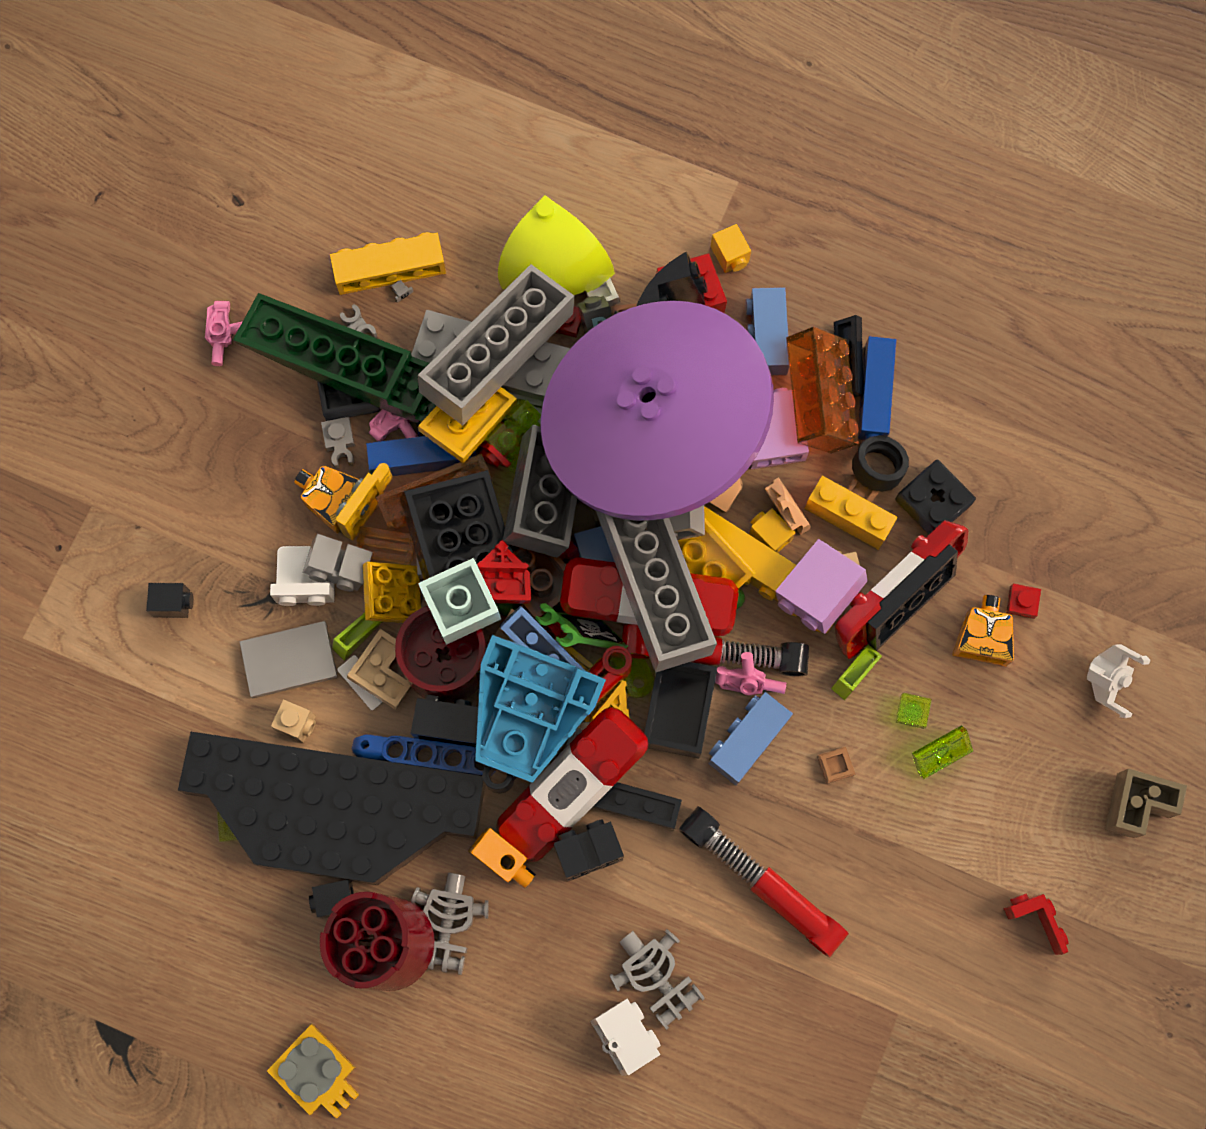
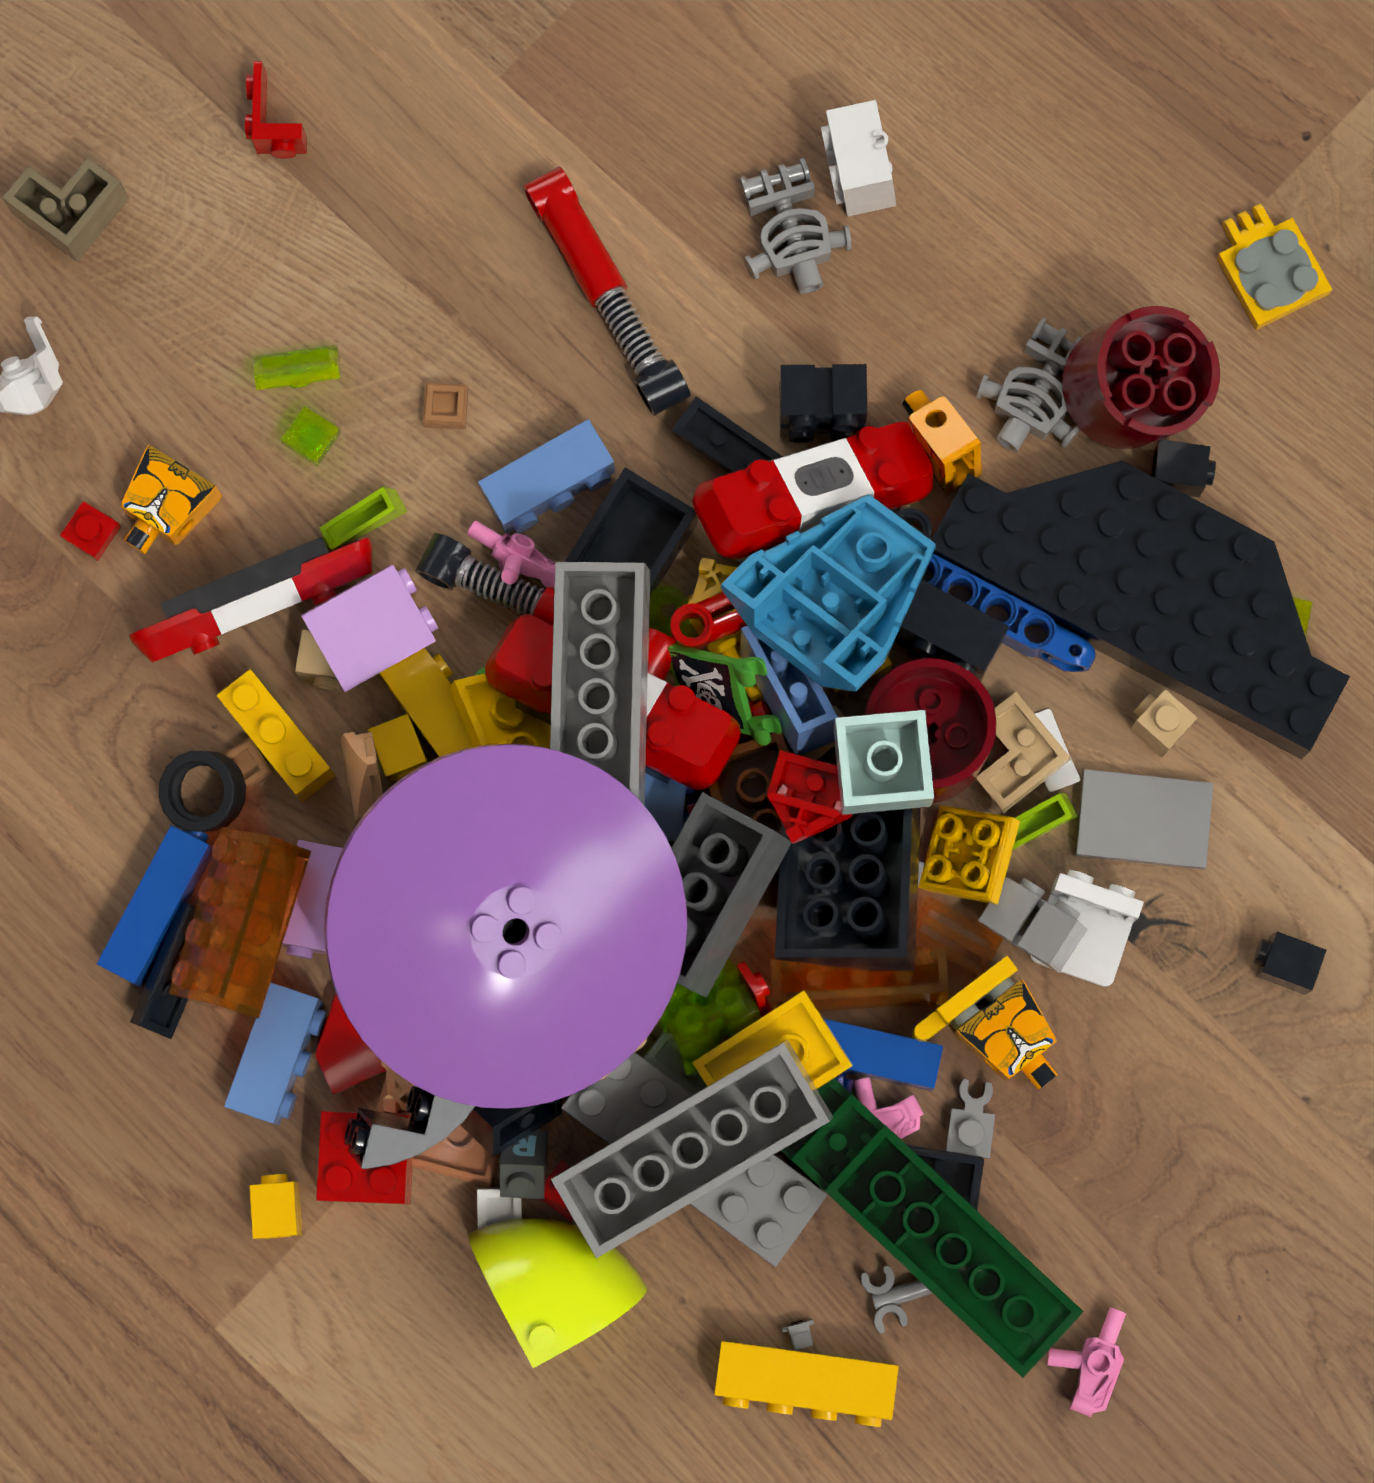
camera: 155 degrees left, 5 degrees up
black brick [895,459,976,534] -> none

